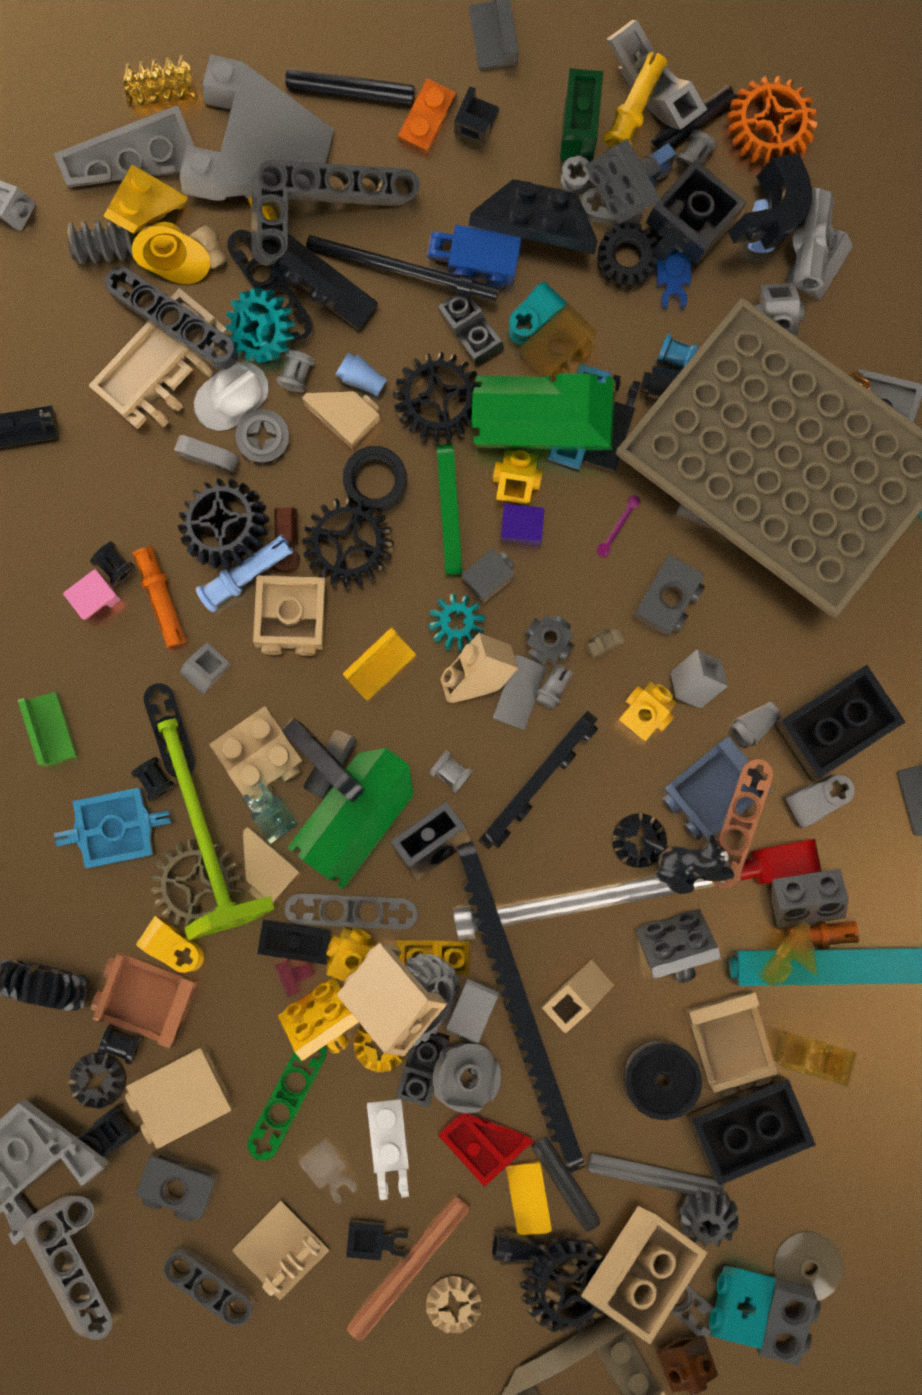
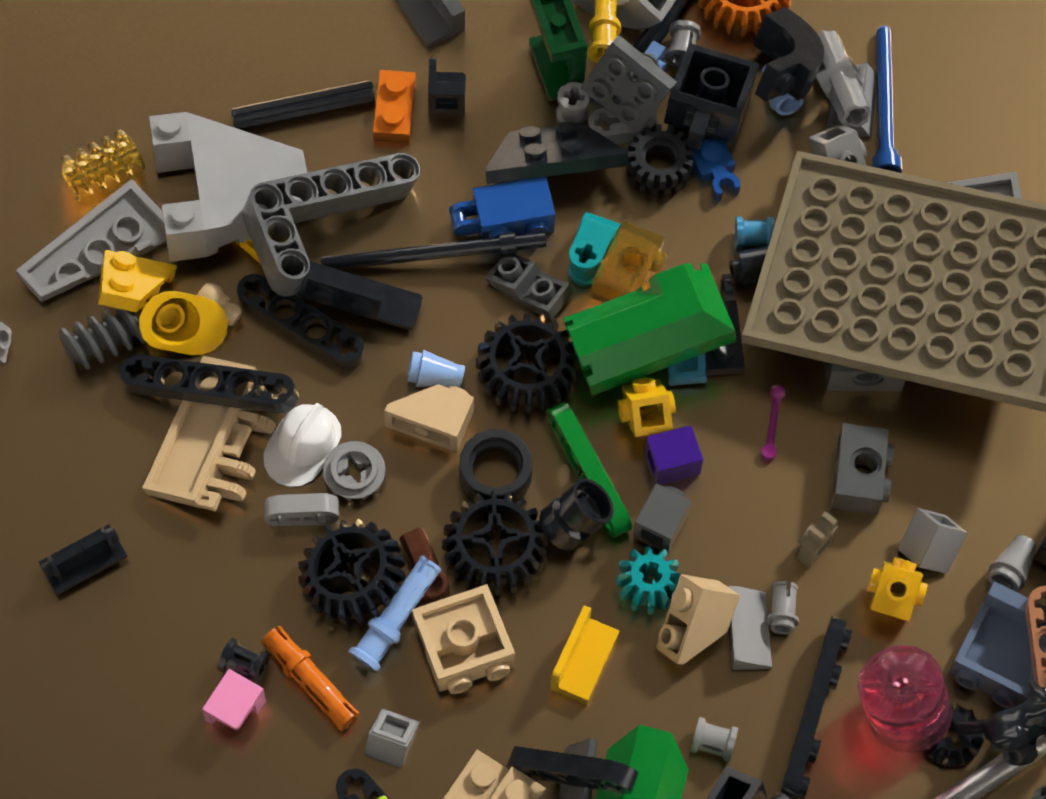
camera: 25 degrees left, 20 degrees down
teal gear [225,288,295,363] -> none
light grey bush [276,350,315,393] -> none
dark grey brick [524,614,575,665] -> none
none -> black wheel [539,478,614,550]
none -> clear pink wheel [858,645,953,753]
none -> blue piece [872,25,902,173]

